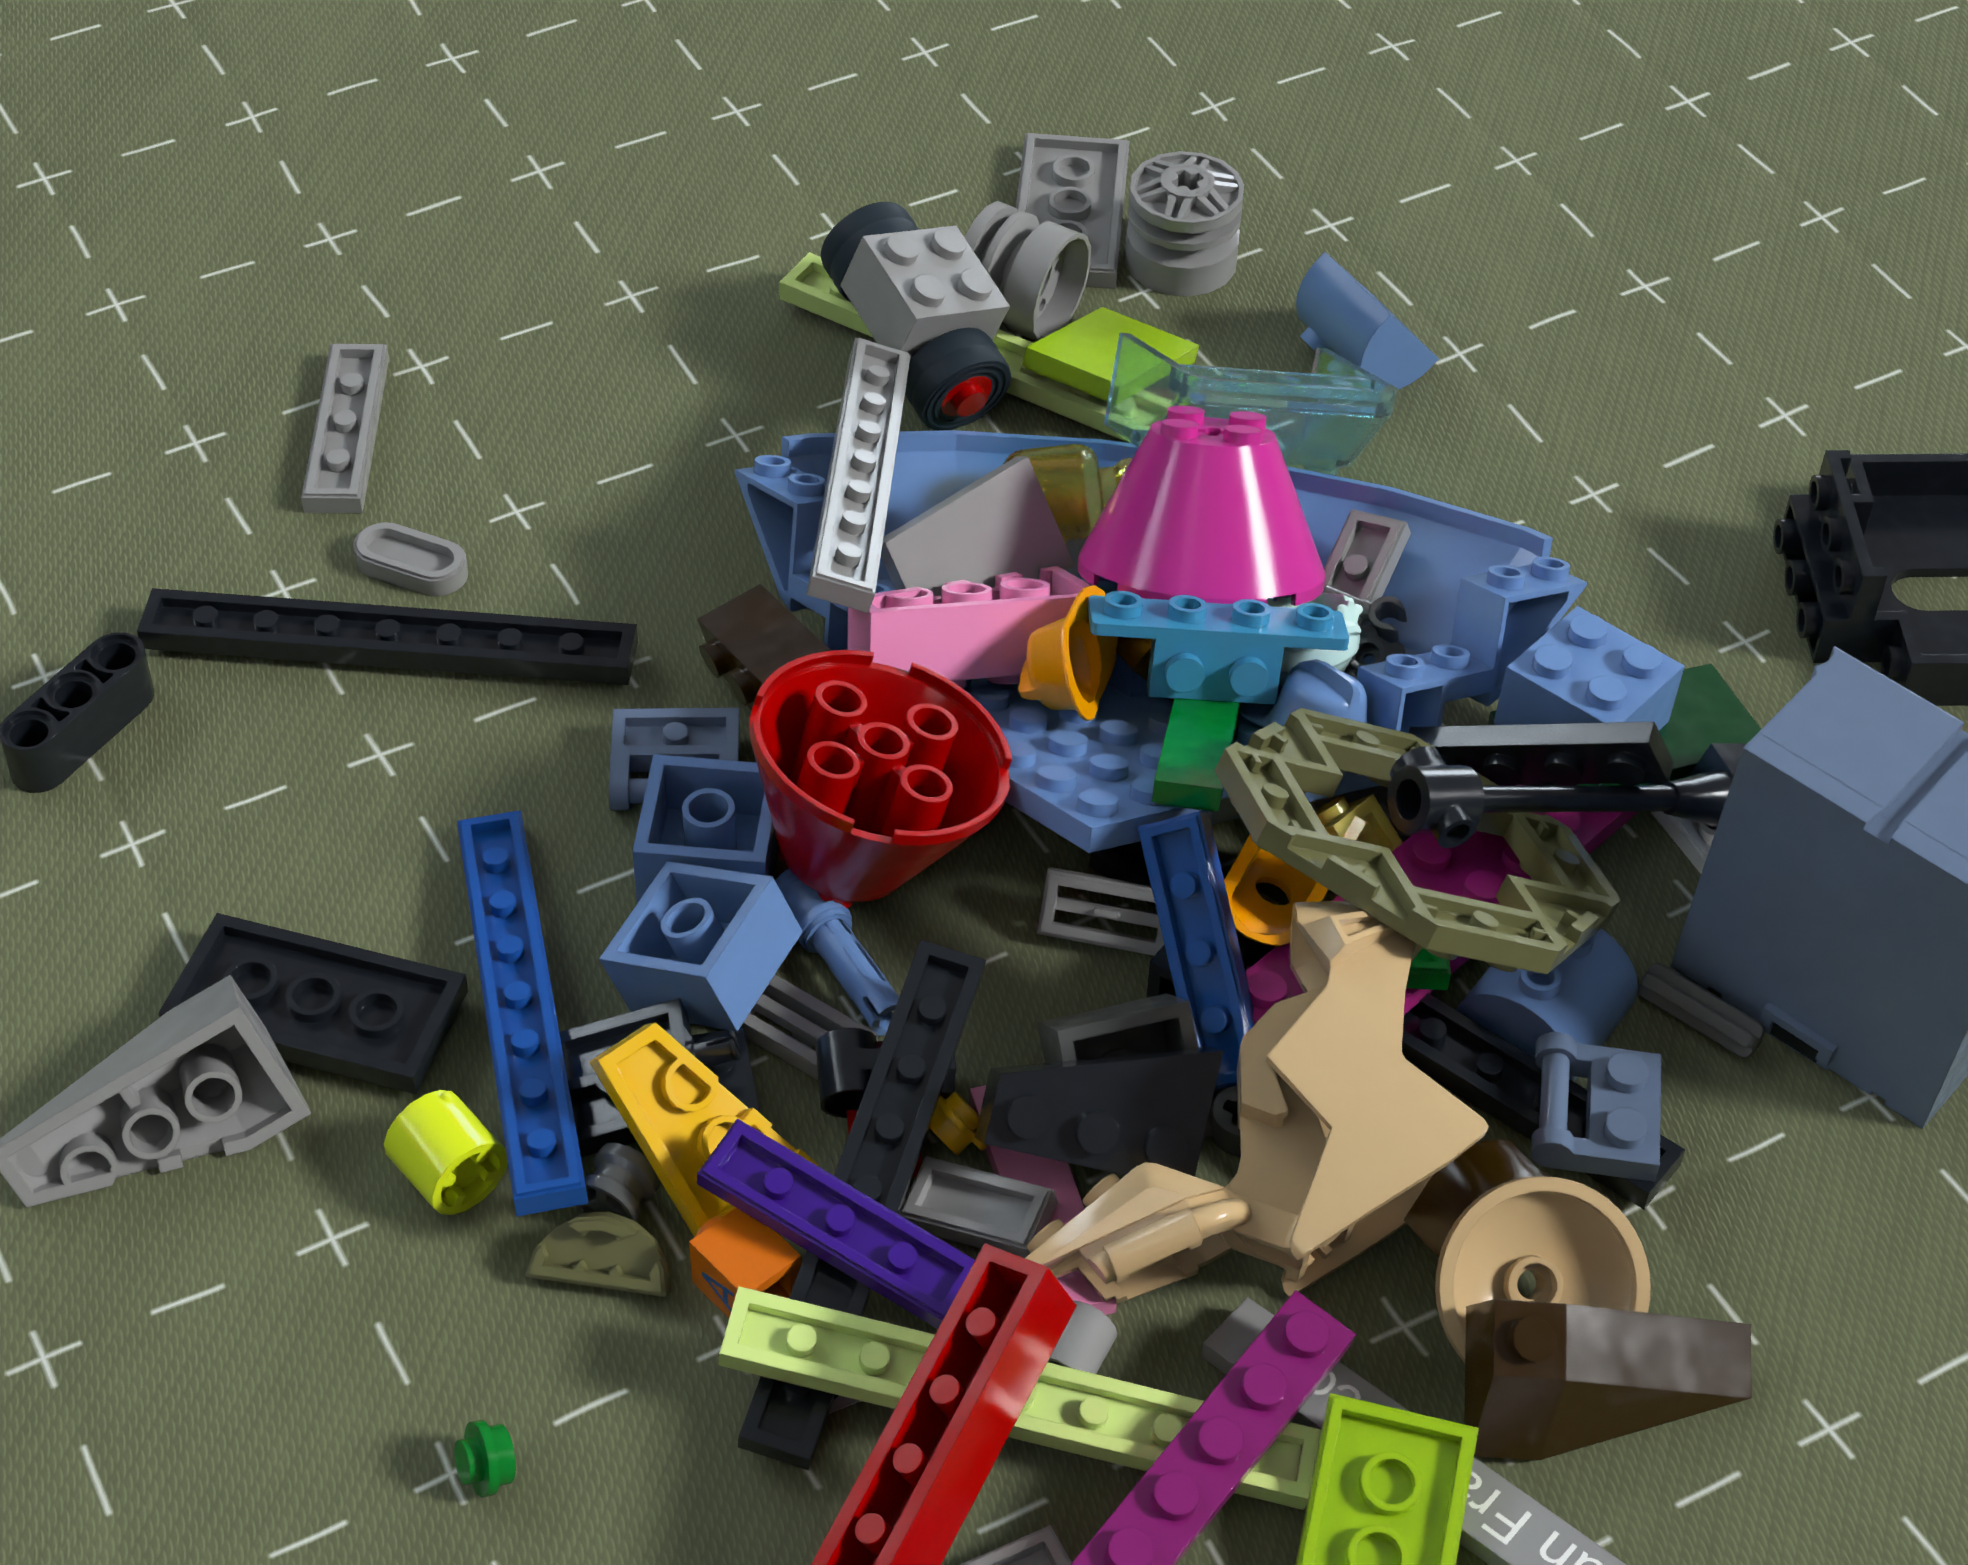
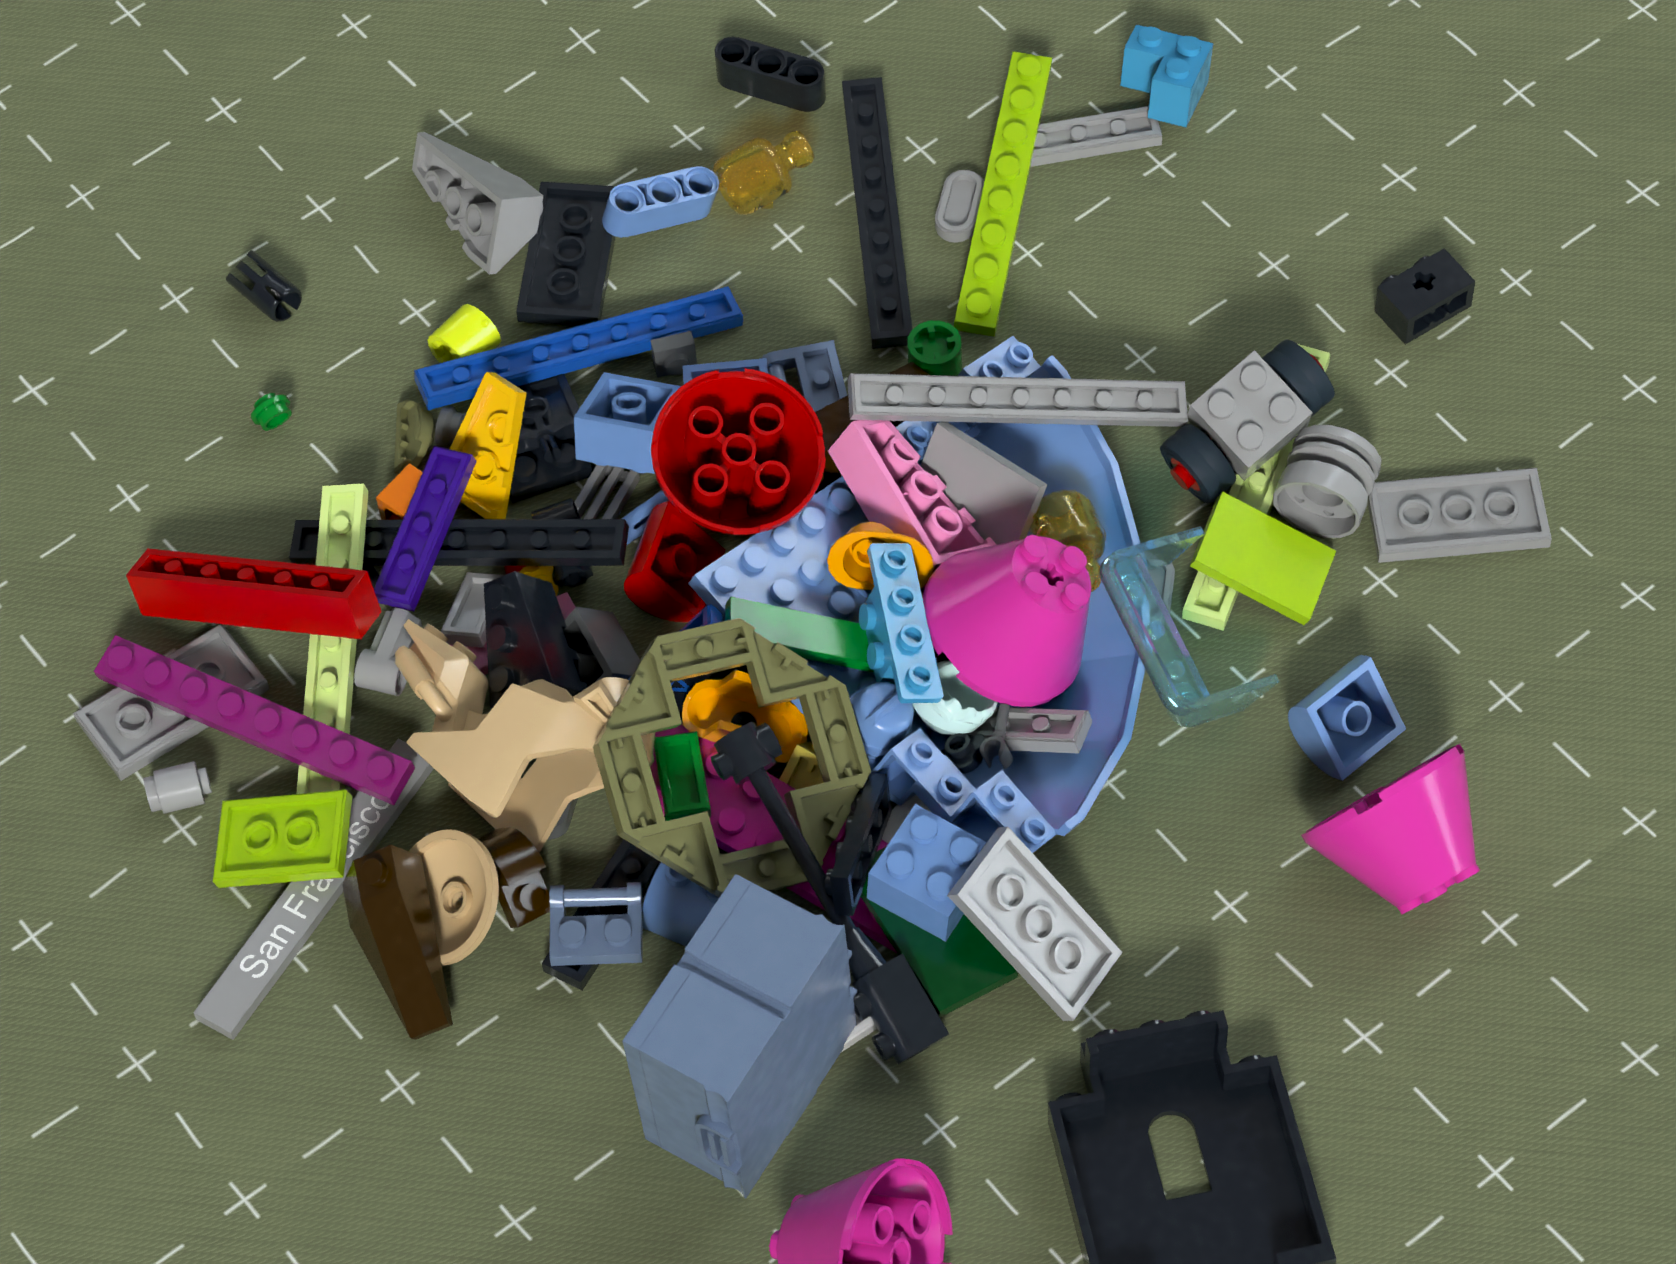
camera: 85 degrees right, 10 degrees up
light grey wheel [1125,151,1244,297] -> none
none -> black arm [226,250,302,322]
none -> medium blue beam [602,166,719,238]
none -> red brick [624,501,726,622]
none -> dark grey plate [650,331,697,378]
none -> clear yellow piece [712,131,815,215]
none -> green piece [908,320,962,376]
none -> plate [947,827,1122,1021]
none -> lime plate [954,52,1052,337]
none -> dark azure brick [1120,25,1213,127]
none -> dark pink cone [1301,743,1480,915]
none -> black brick [1375,248,1475,345]

